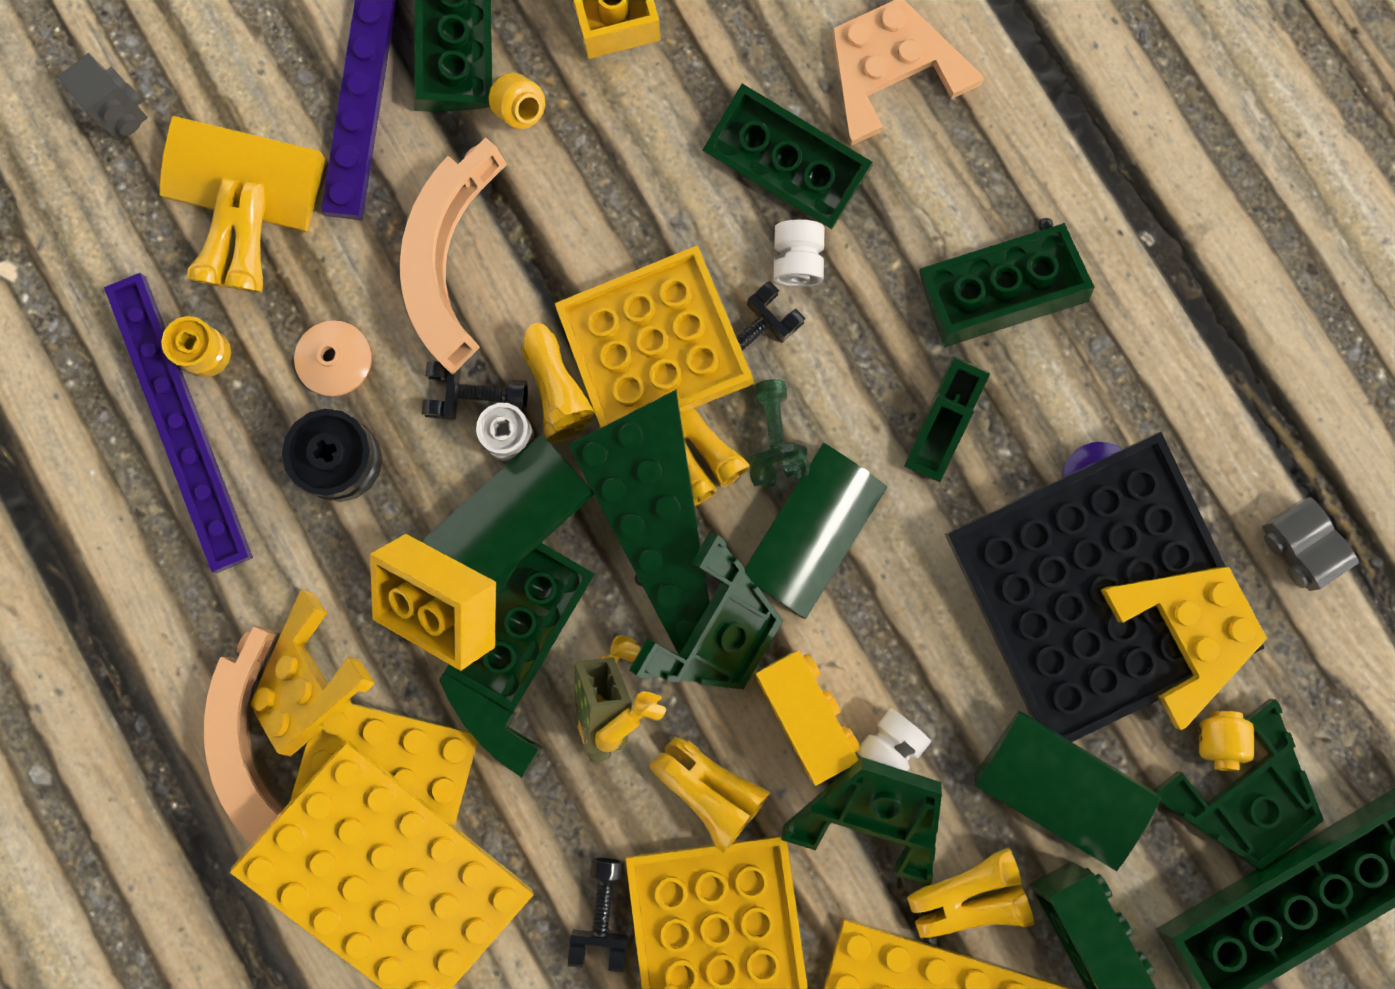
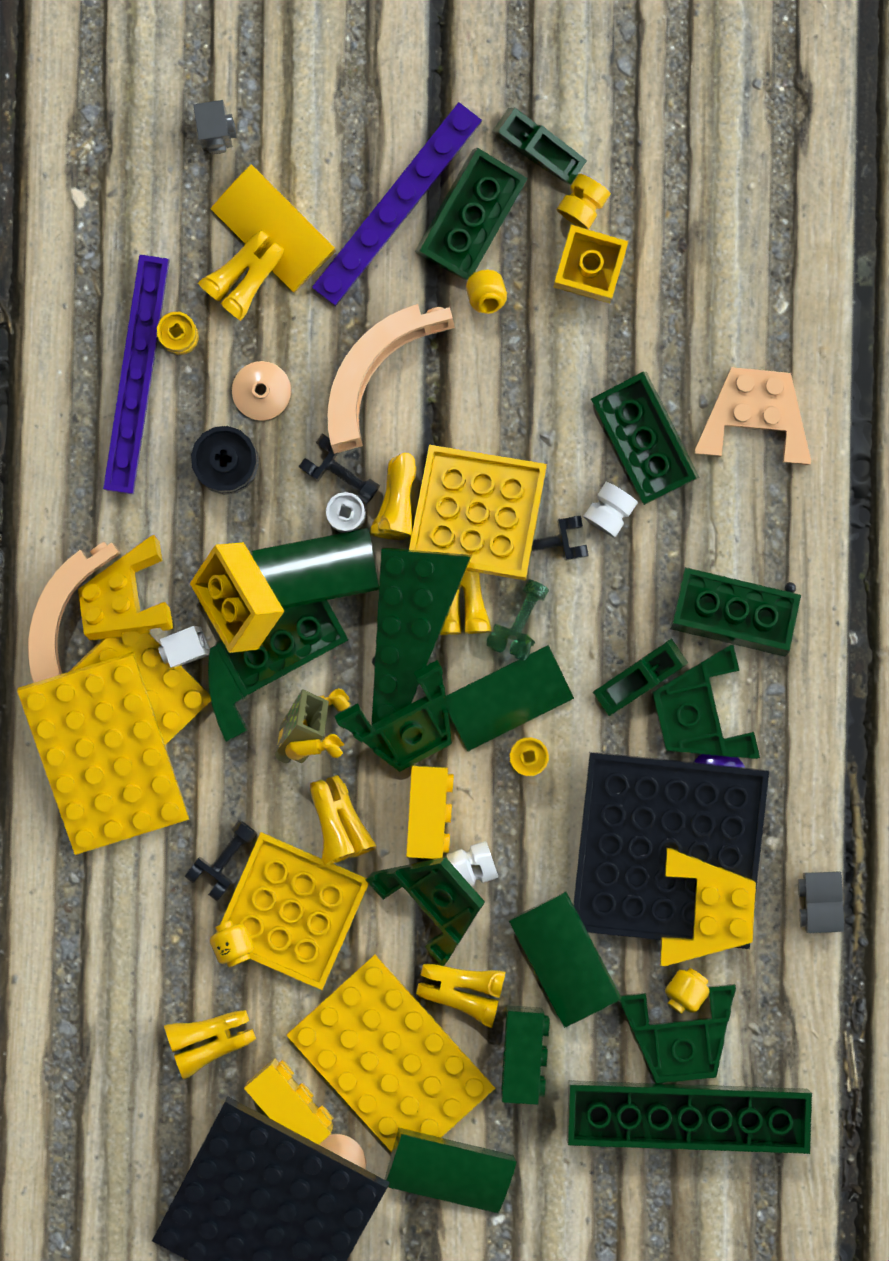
camera: 30 degrees right, 5 degrees up
none -> white slope [158,626,210,667]
none -> yellow wheel [509,737,549,776]
none -> dark green wing [652,644,760,759]

